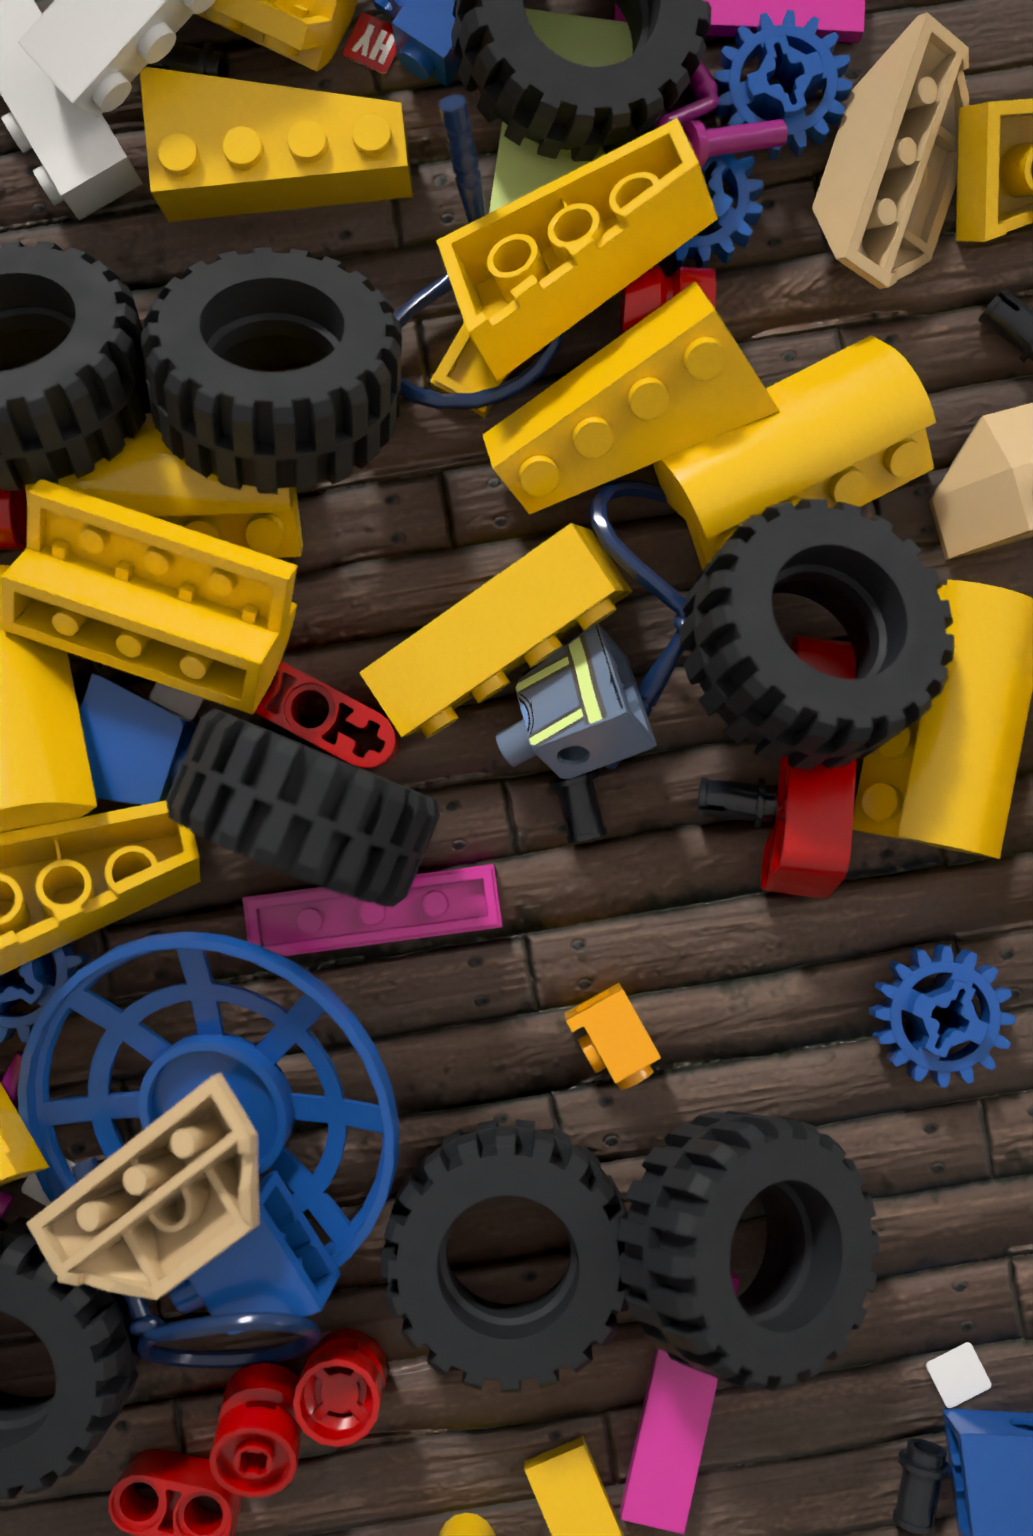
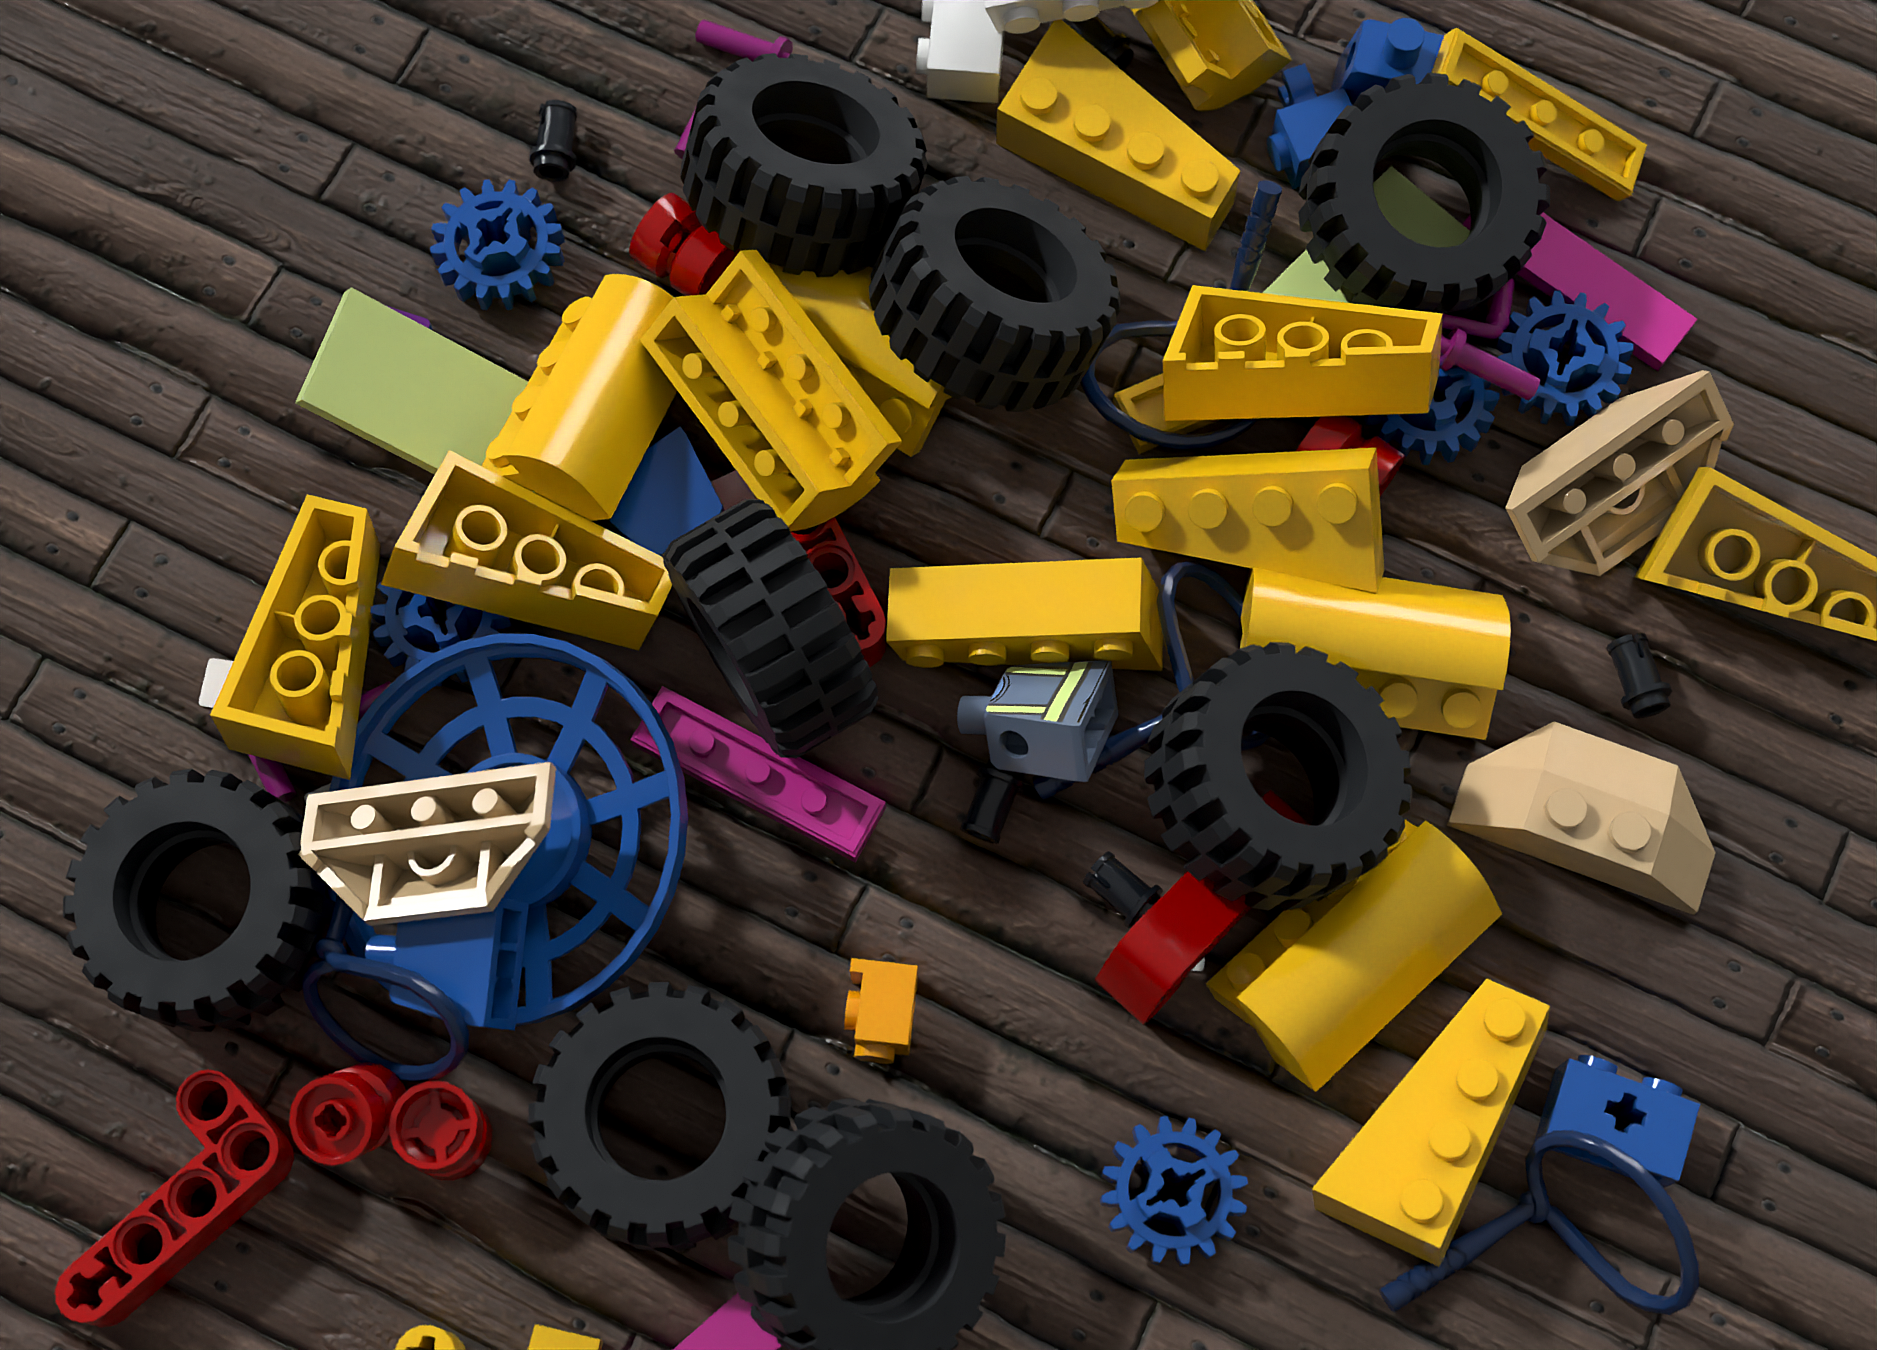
camera: 30 degrees right, 15 degrees down
red sticker [343,13,396,74] -> none

